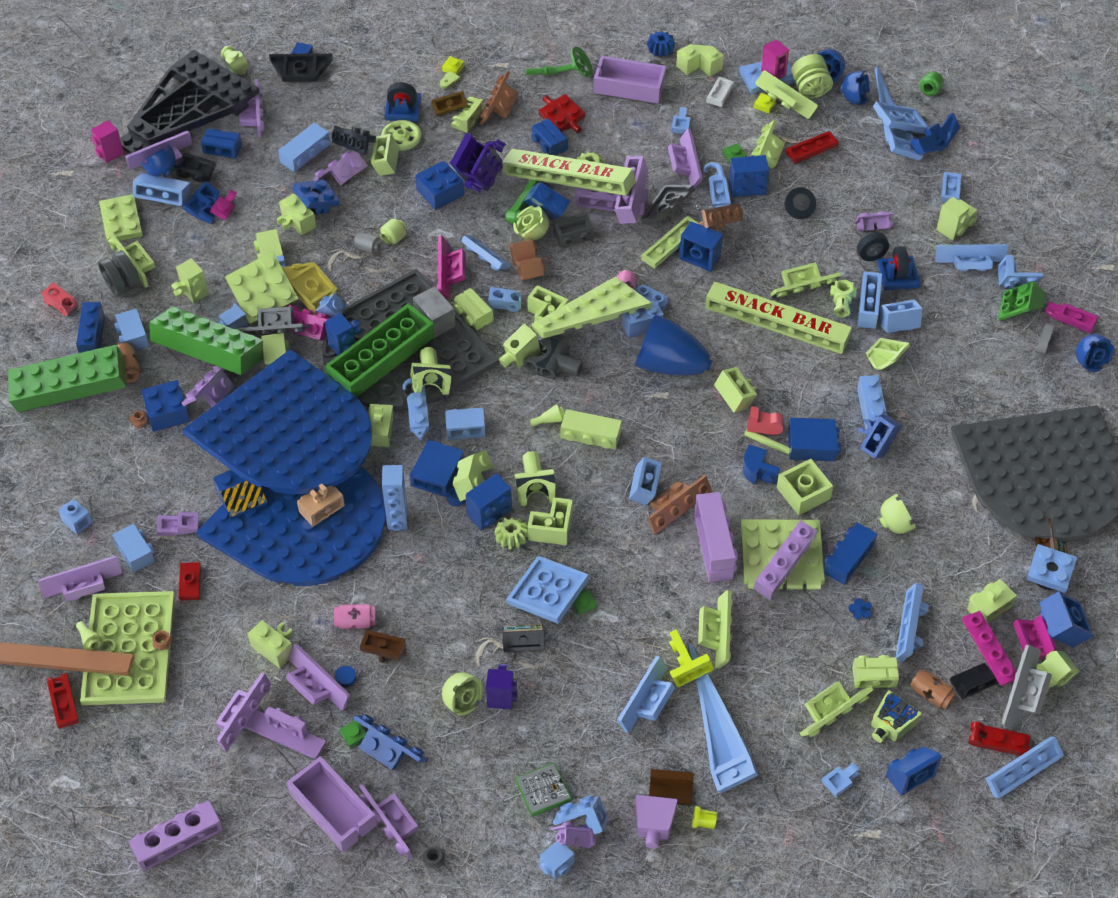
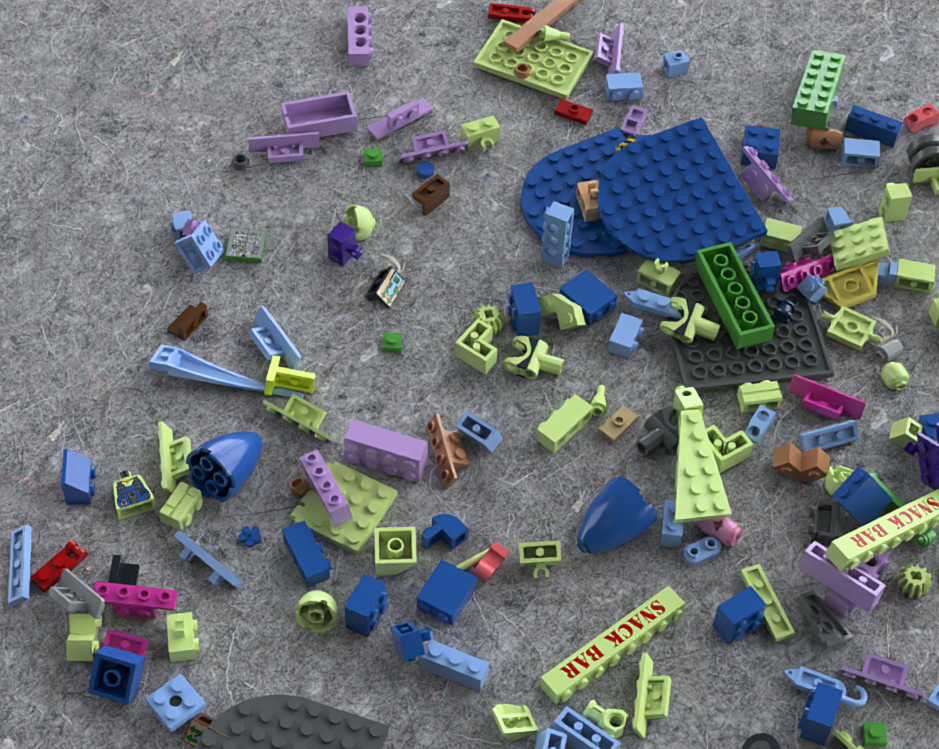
camera: 115 degrees right, 0 degrees up
bright green brick [149,306,263,375] -> none
lavender bracket [216,673,271,751] -> none
bright pink piece [334,604,376,629] -> none
bracket [353,714,429,770] -> none
flat silver piece [413,286,455,338] -> none
light blue plate [506,556,590,624] -> none
lavender torso [635,795,677,849] -> none
neon yellow bush [692,806,717,829] -> none
nougat bracket [698,203,743,230] -> none
light blue plate [822,763,860,798] -> none
nougat piece [910,669,957,710] -> none
none -> blue cylinder [186,431,263,502]
none -> nougat plate [290,477,309,496]
none -> blue brick [344,574,388,637]
none -> tan plate [598,405,638,443]
none -> dark blue brick [771,299,795,324]
none -> yellowish green plate [821,306,882,351]
none -> yellowish green brick [889,417,923,448]

